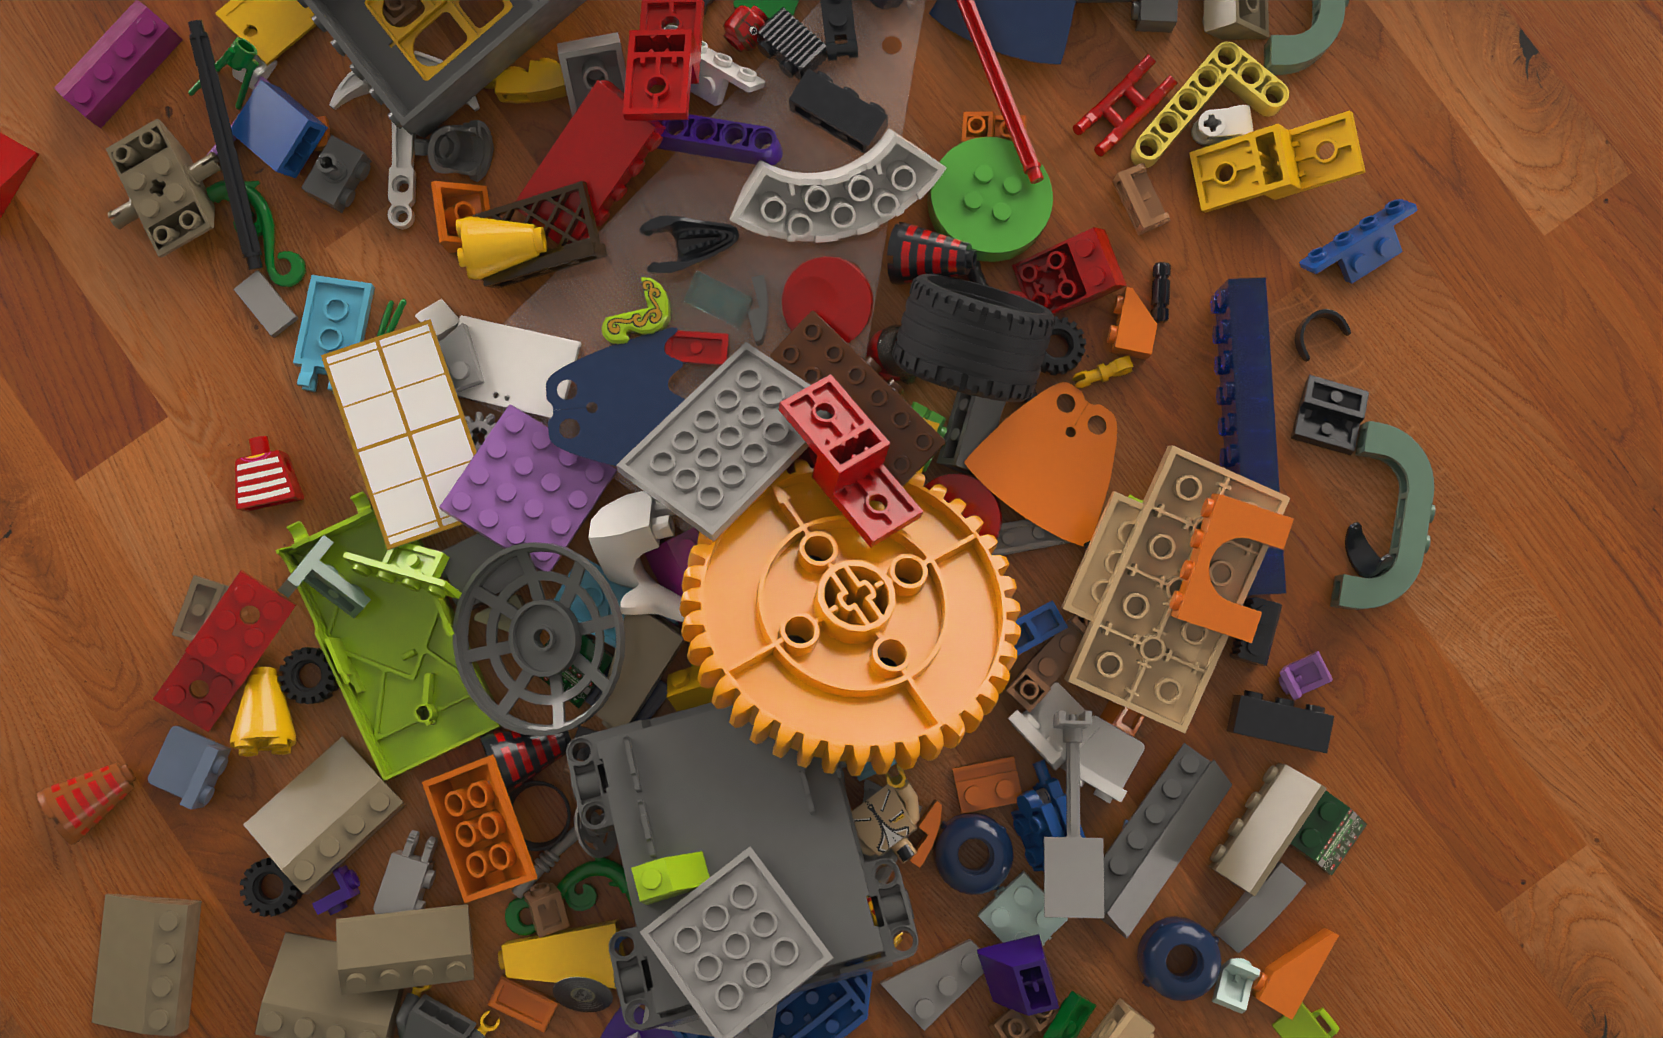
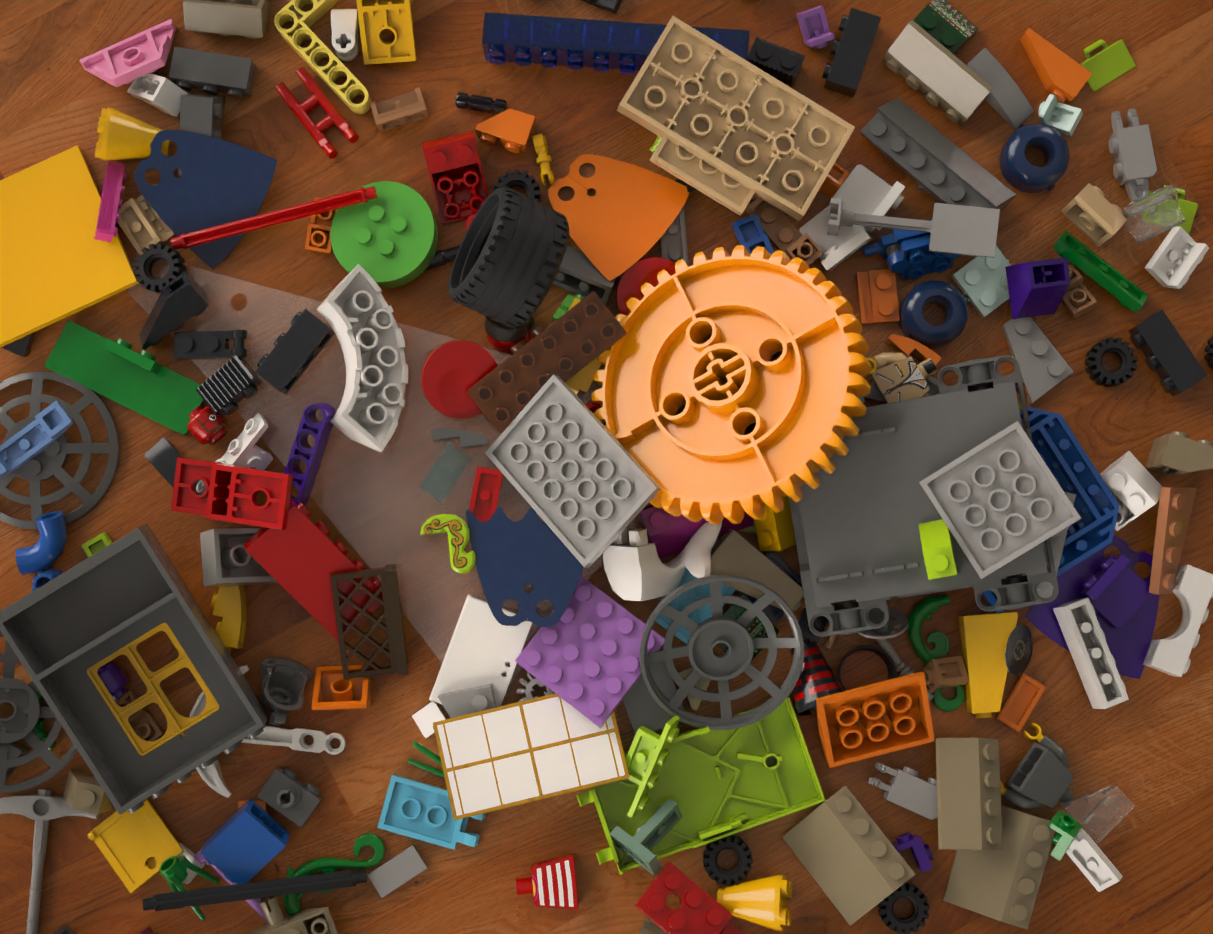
camera: 85 degrees left, 0 degrees up
yellow cone [456,216,547,280] -> none
black animal [639,215,739,274] -> none
red bracket [778,374,923,548] -> none
black cone [887,222,977,285] -> none
orange arch [1169,493,1294,643] -> none

